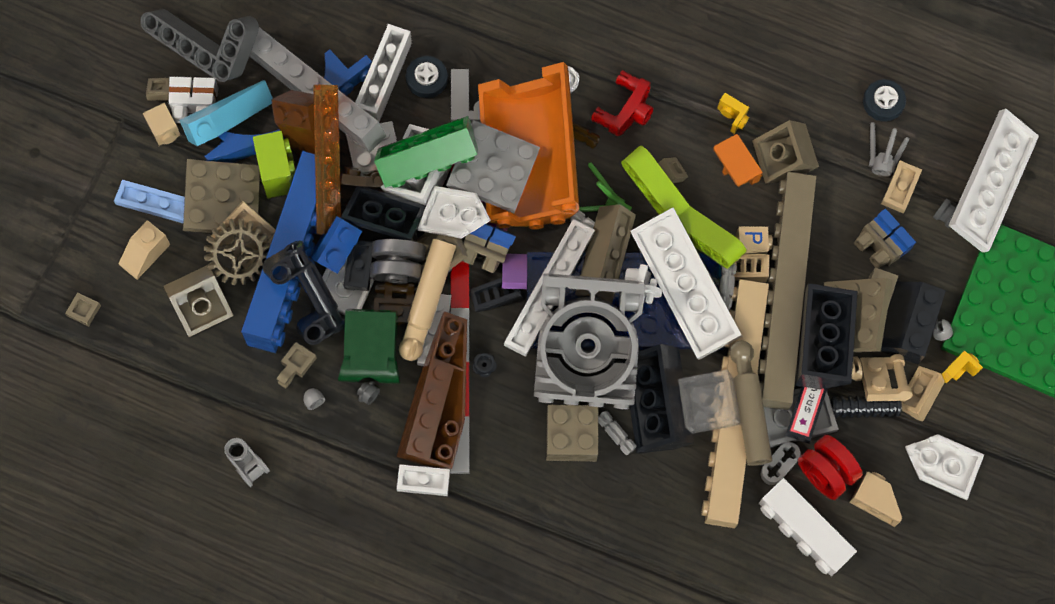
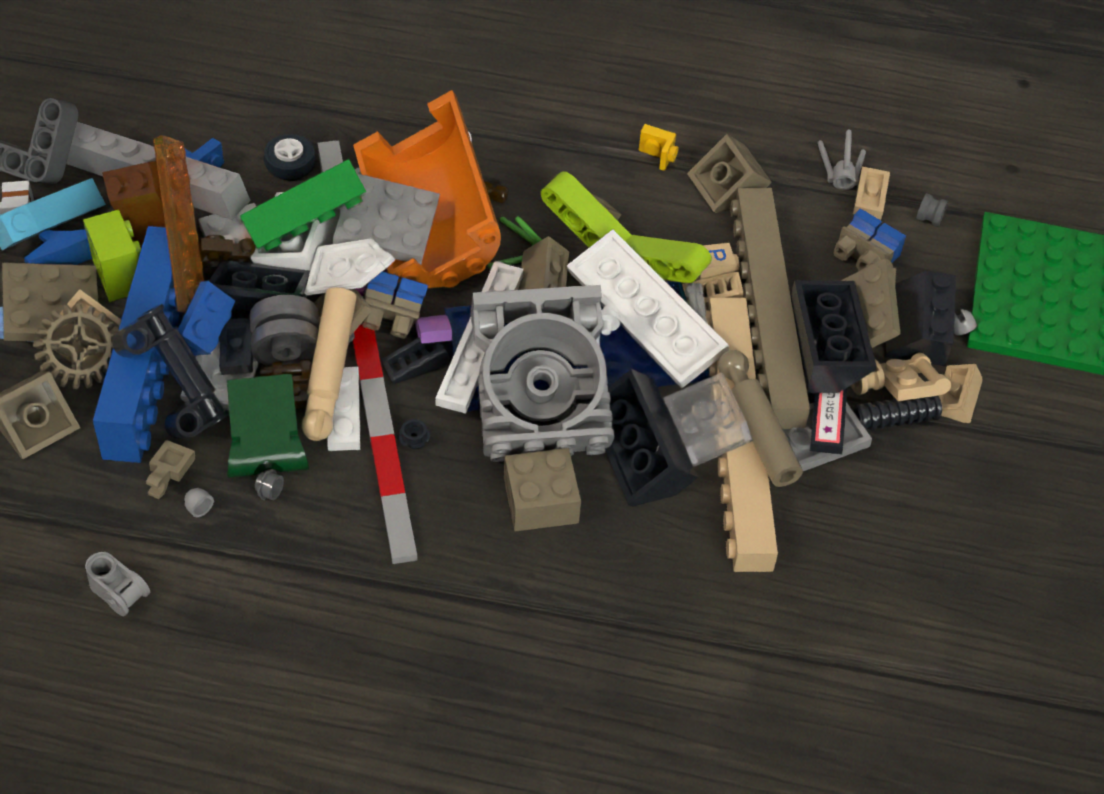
camera: 10 degrees left, 20 degrees down
white brick [355,24,412,122] -> none
reddish brown wedge [397,311,467,469] -> none
white plate [397,465,450,496] -> none
red connector [591,70,653,136] -> none
light grey axle [598,411,636,455] -> none
orange panel [713,134,763,187] -> none
white brick [759,478,857,576] -> none
light grey beam [760,442,801,485] -> none
red wheel [797,435,863,500] -> none
tan slope [849,472,902,527] -> none
black wheel [863,79,906,122] -> none
white tile [905,434,984,500] -> none
yellow bracket [941,351,983,383] -> none
white plate [948,109,1039,253] -> none

